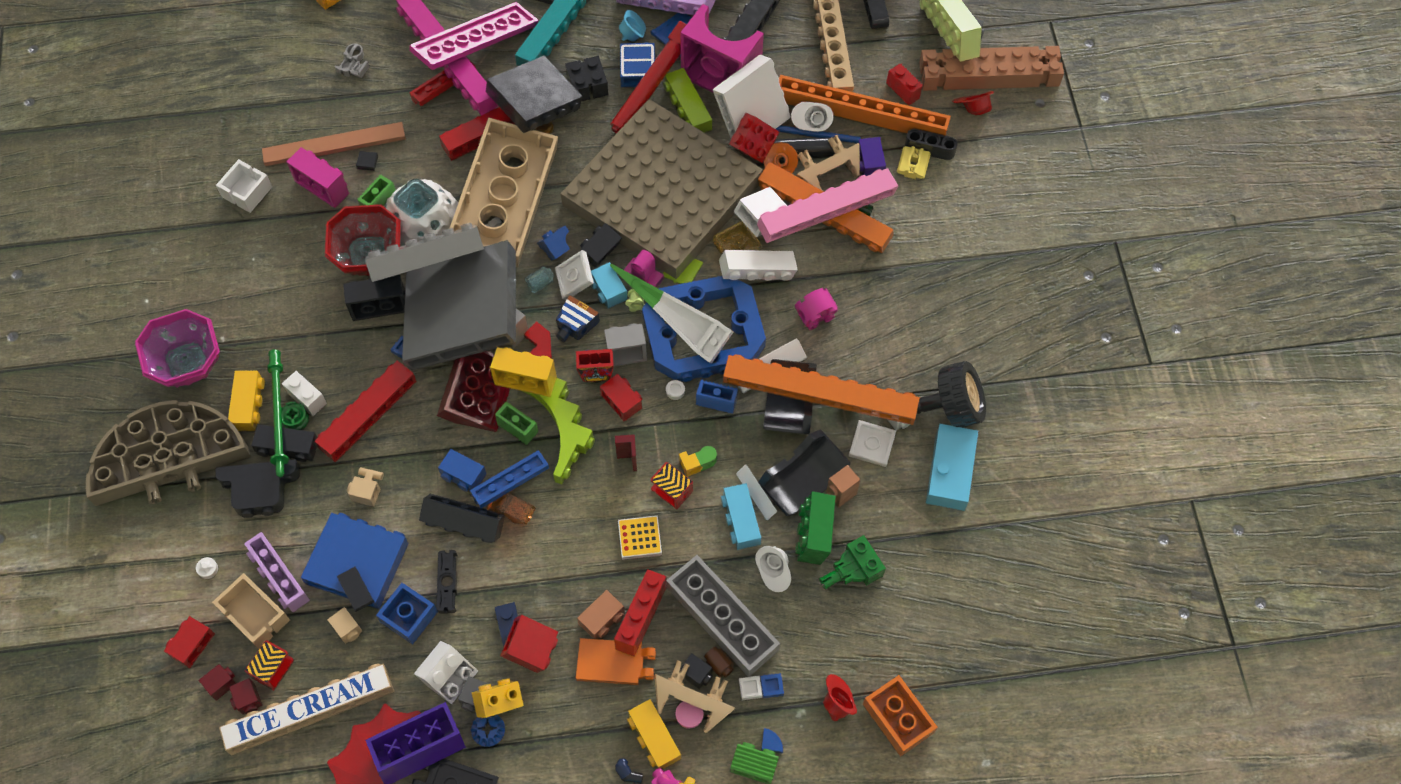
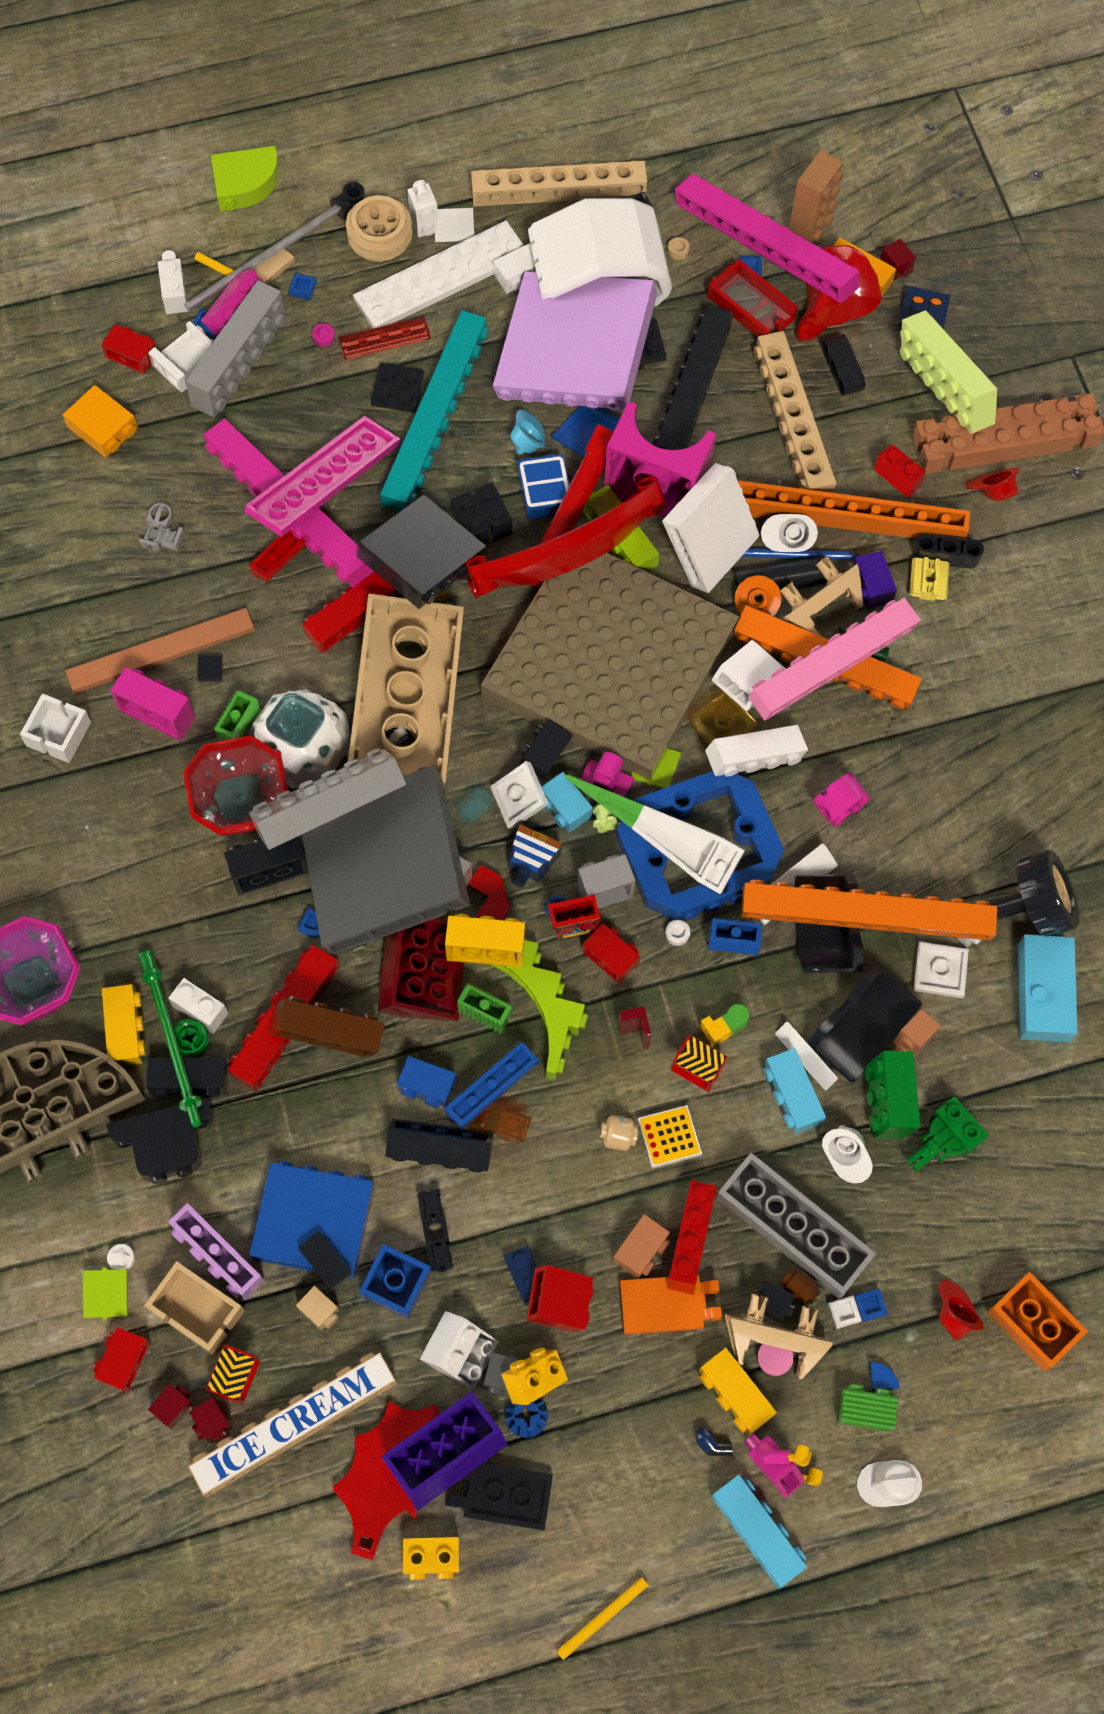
camera: 10 degrees left, 5 degrees up
tan brick [347,467,384,507] -> none
blue brick [537,226,570,260] -> none
red brick [729,113,779,163] -> none
none -> lime piece [83,1267,128,1320]
none -> reddish brown brick [269,996,385,1058]
none -> red panel [466,476,666,599]
none -> tan head [599,1115,638,1151]

